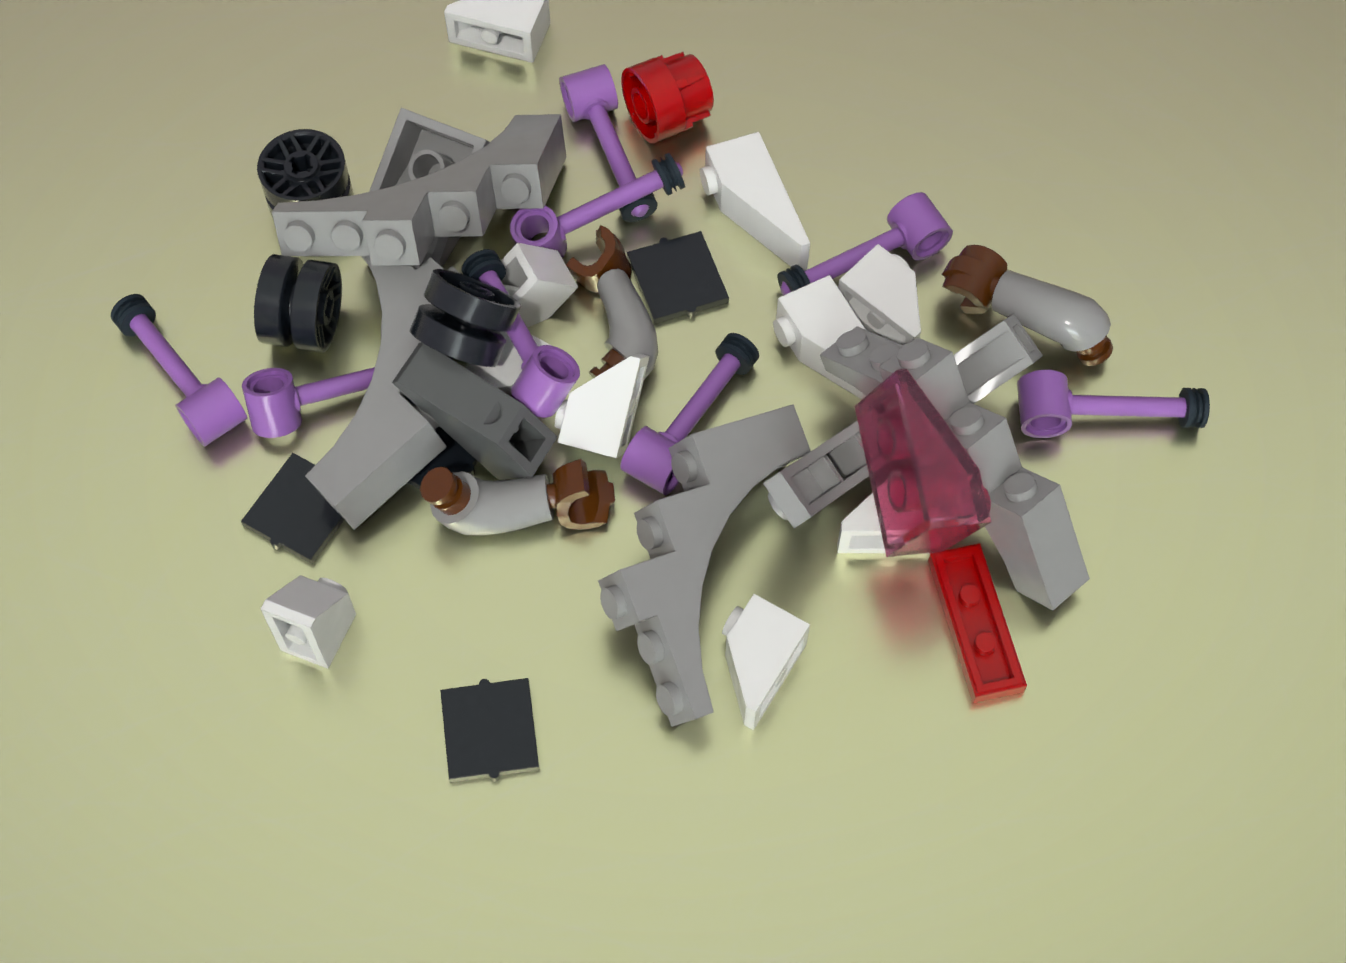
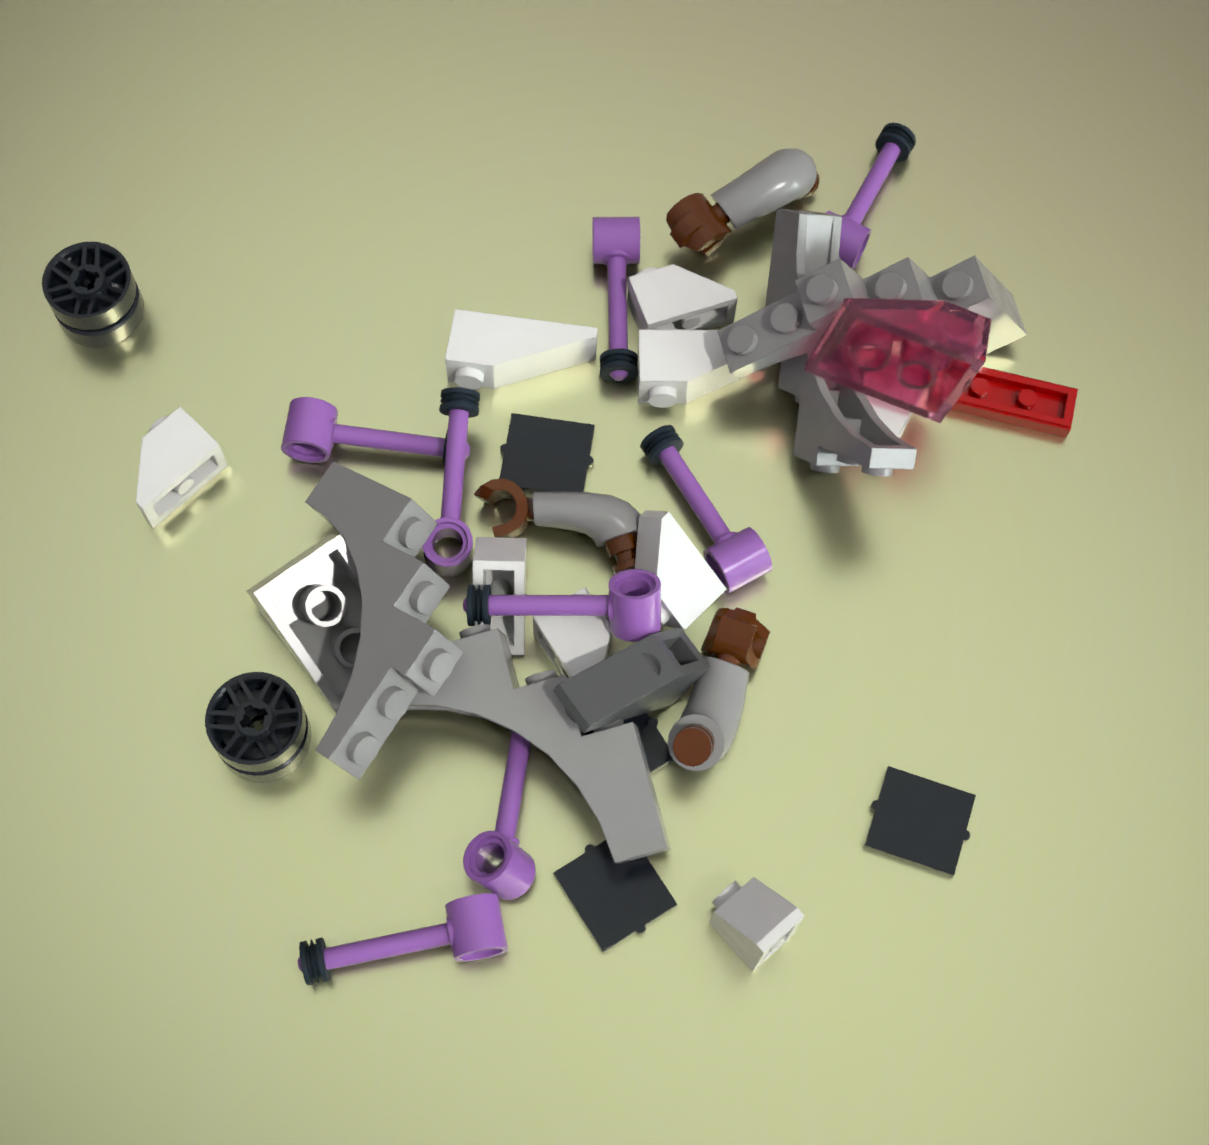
camera: 65 degrees left, 5 degrees up
black wheel [254,254,342,352] -> none
black wheel [410,269,521,367] -> none
light grey arch [598,404,811,727] -> none
red piece [621,52,714,144] -> none
white slope [722,594,810,730] -> none

